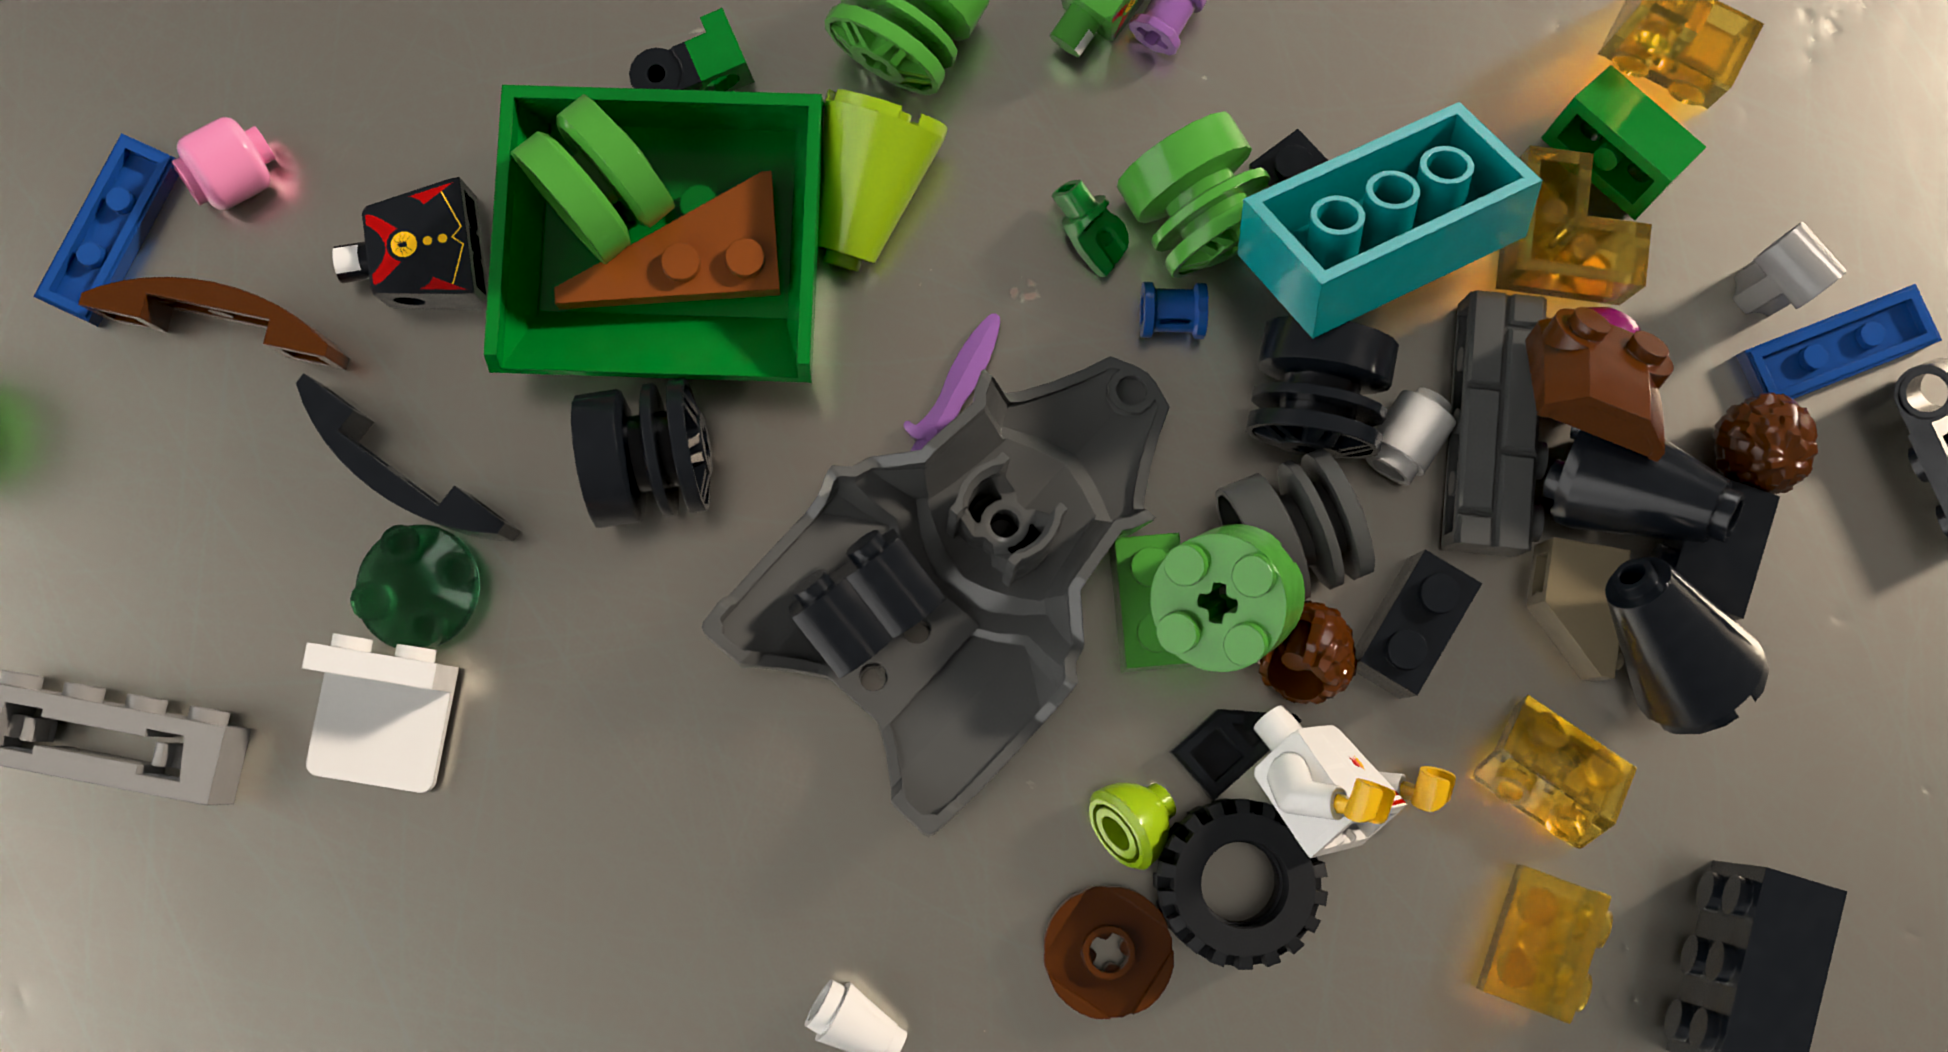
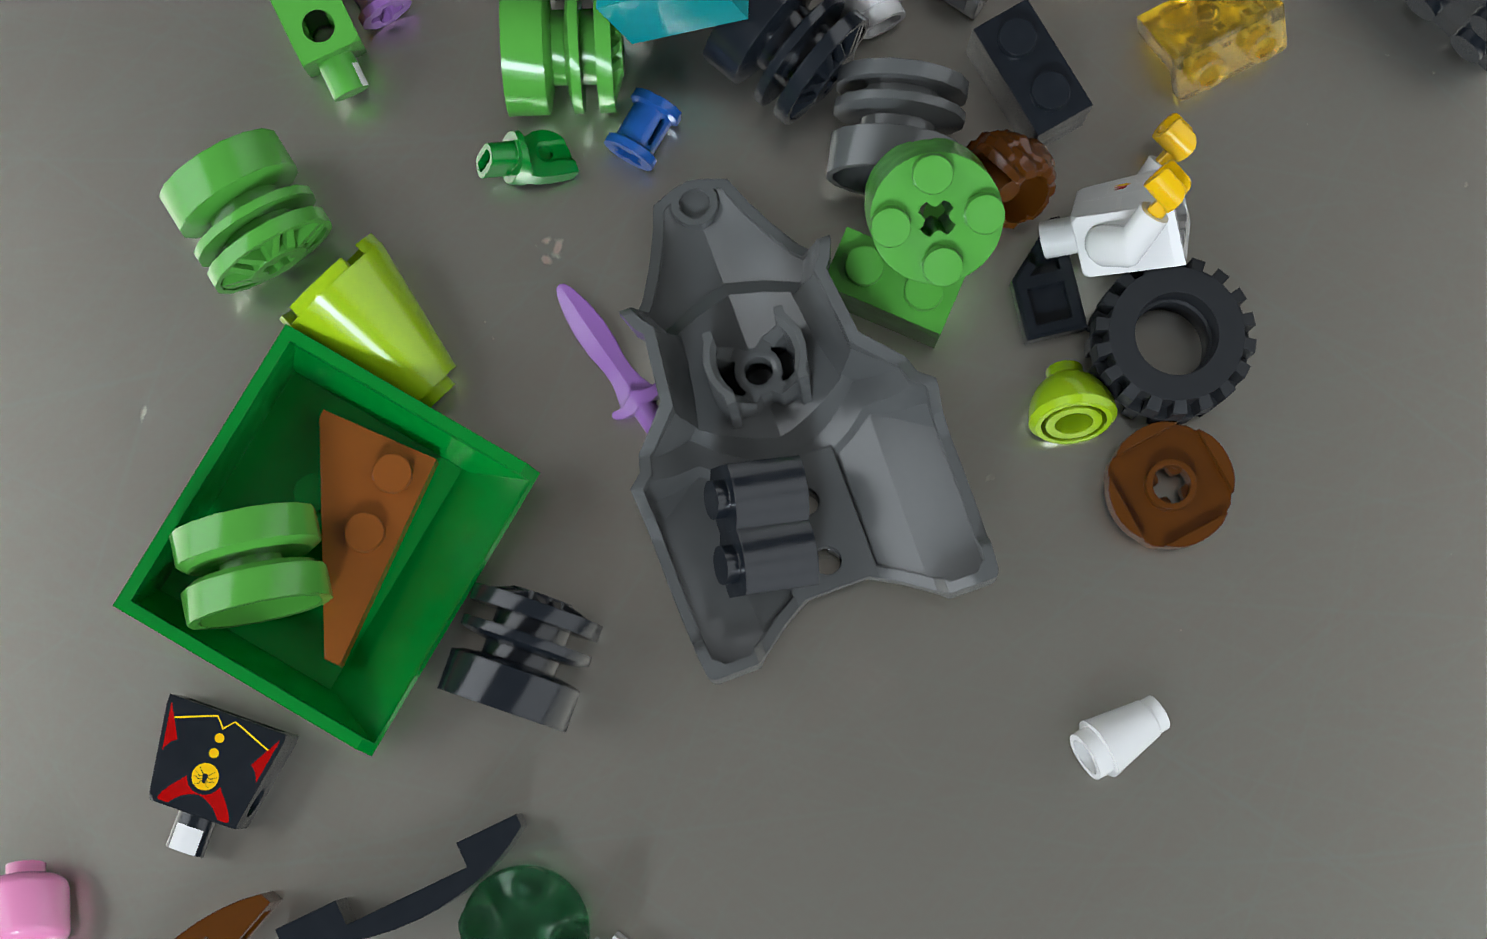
camera: 65 degrees left, 0 degrees up
leg [629,8,755,91] -> none
clear yellow bracket [1476,864,1613,1024] -> none

